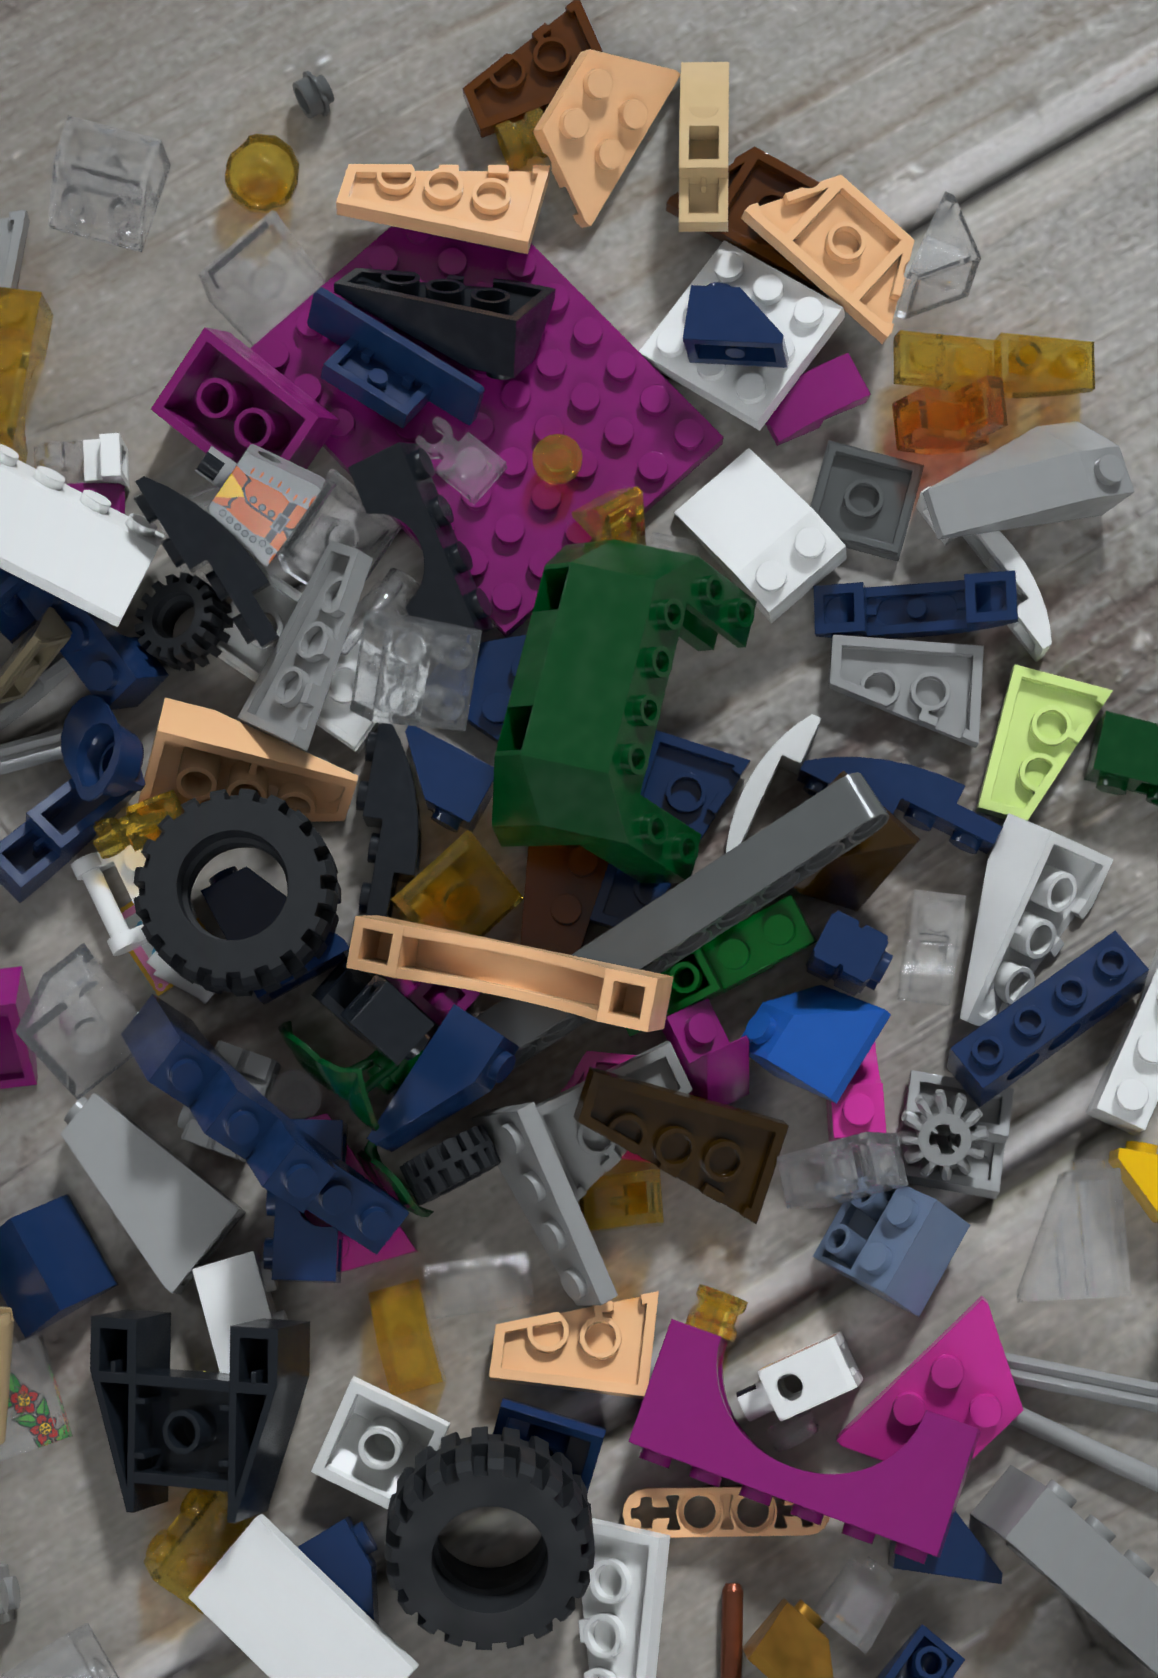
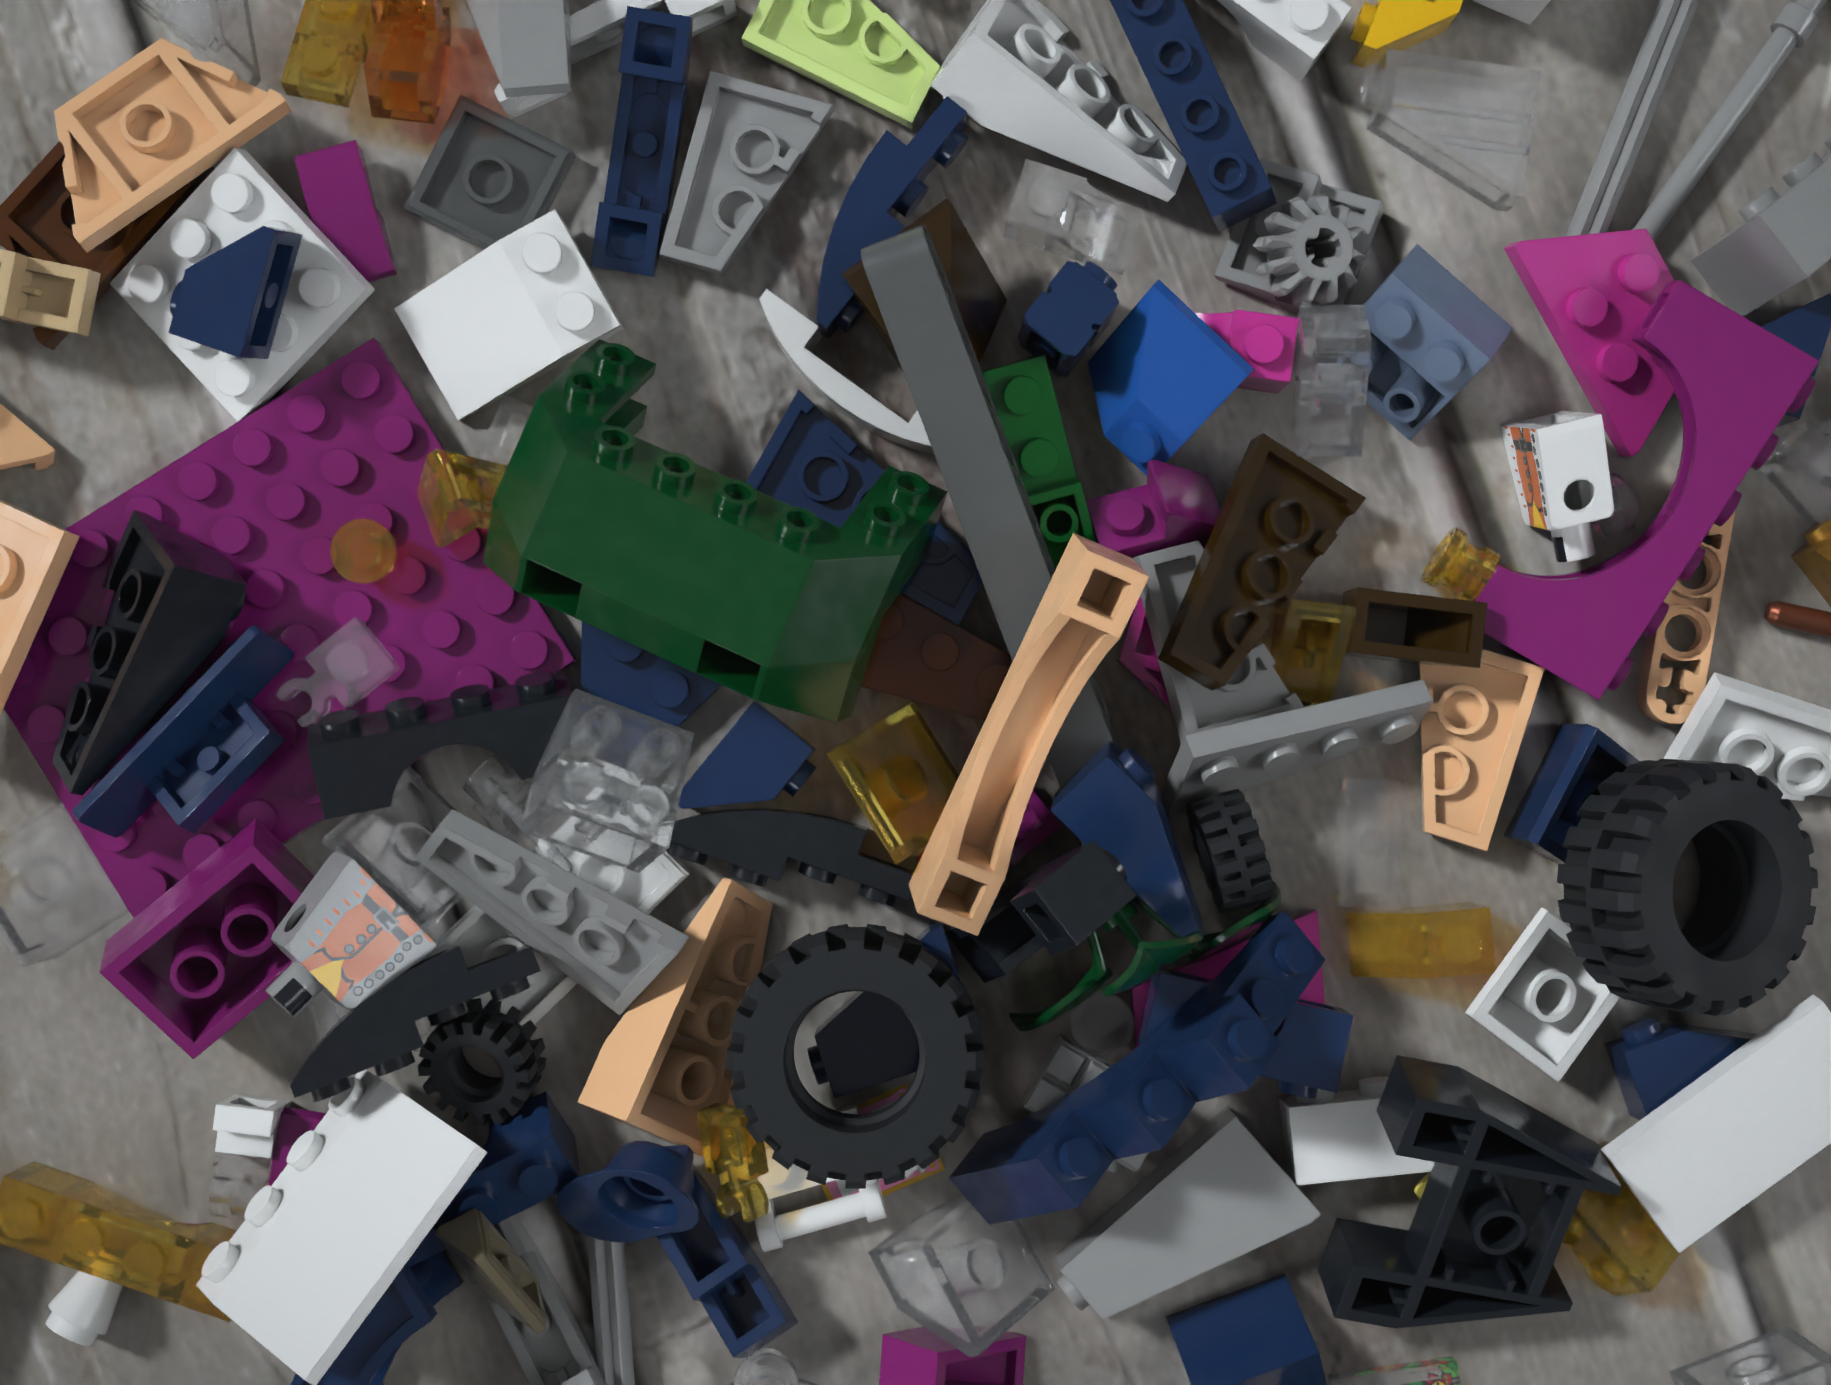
camera: 85 degrees left, 10 degrees up
none -> dark brown slope [1336,587,1488,668]

